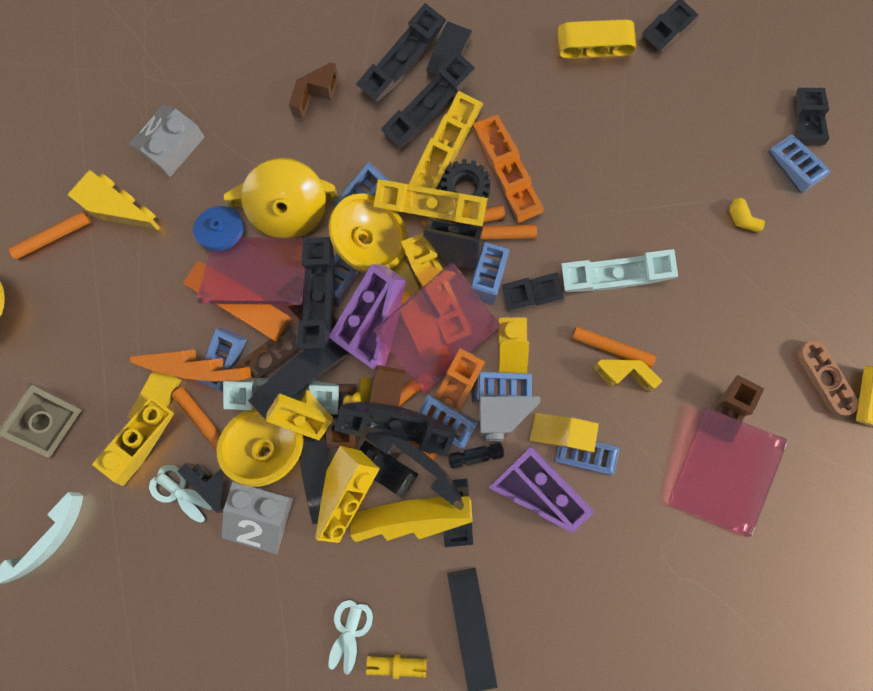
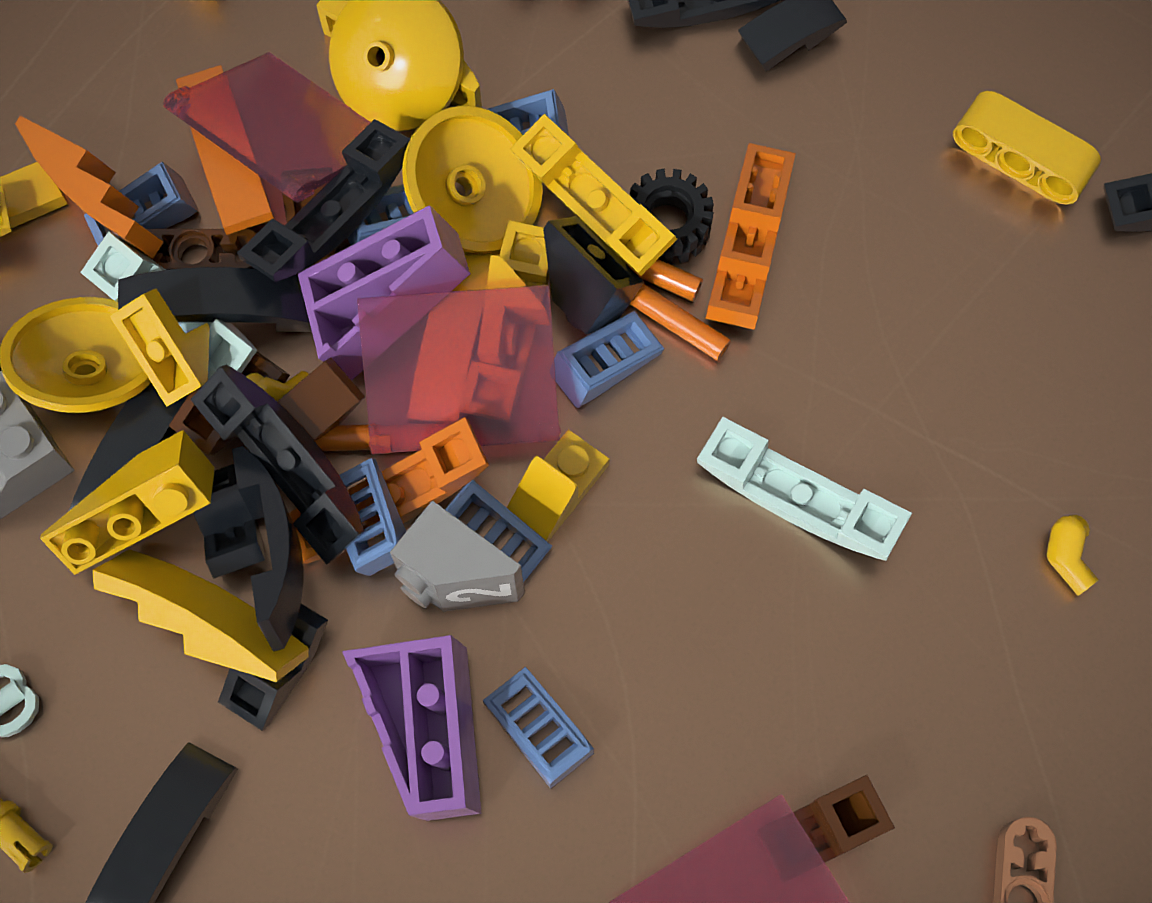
camera: 35 degrees right, 10 degrees down
orange piece [171,387,221,452] -> none
blue piece [193,206,244,251] -> none
black slope [381,50,476,148] -> none
yellow slope [408,91,483,190] -> none
black axle [448,442,504,469] -> none
black slope [502,272,565,312] -> none
yellow slope [529,413,599,452] -> none
orange piece [572,326,656,368] -> none
yellow slope [592,359,662,392] -> none

